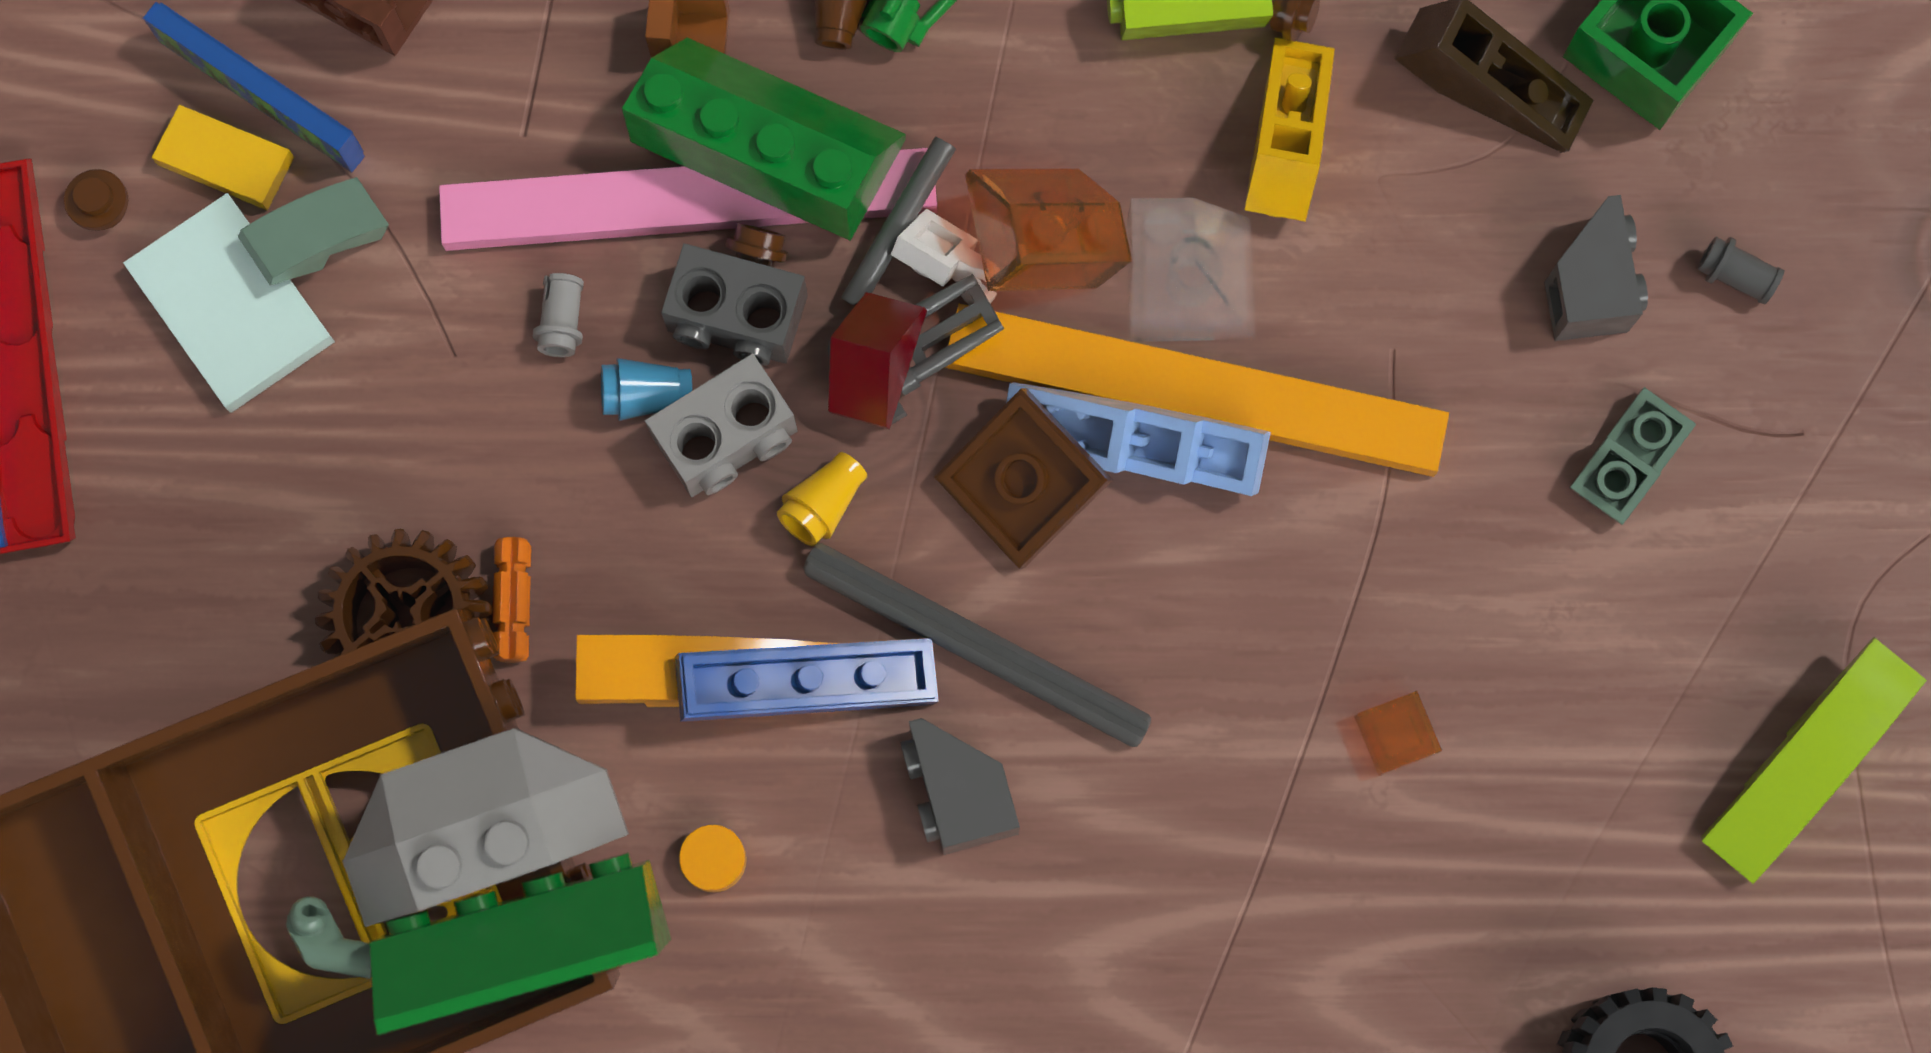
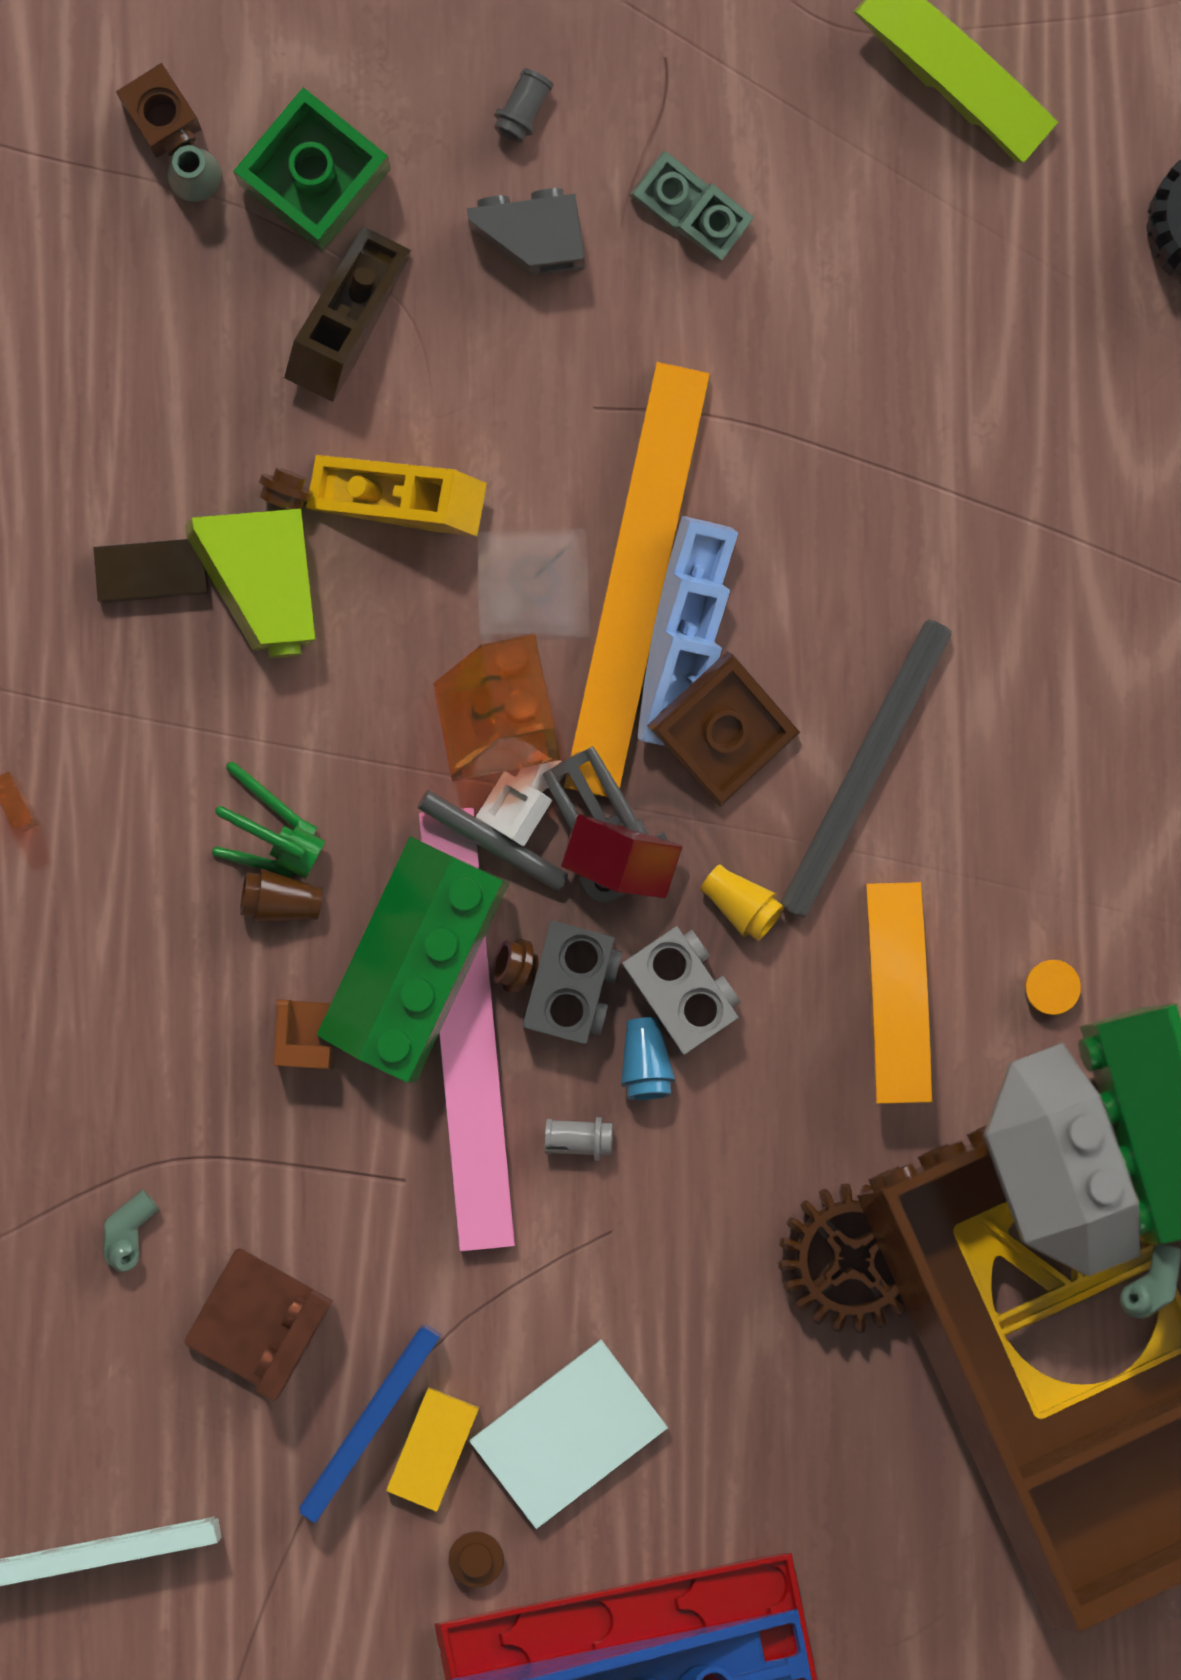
camera: 90 degrees left, 10 degrees up
sand green slope [238,177,389,285] -> none
orange axle [493,537,531,663] -> none
tile [675,638,939,722] -> none
dark grey slope [900,718,1020,855] -> none
clear orange tile [1355,691,1442,776] -> none

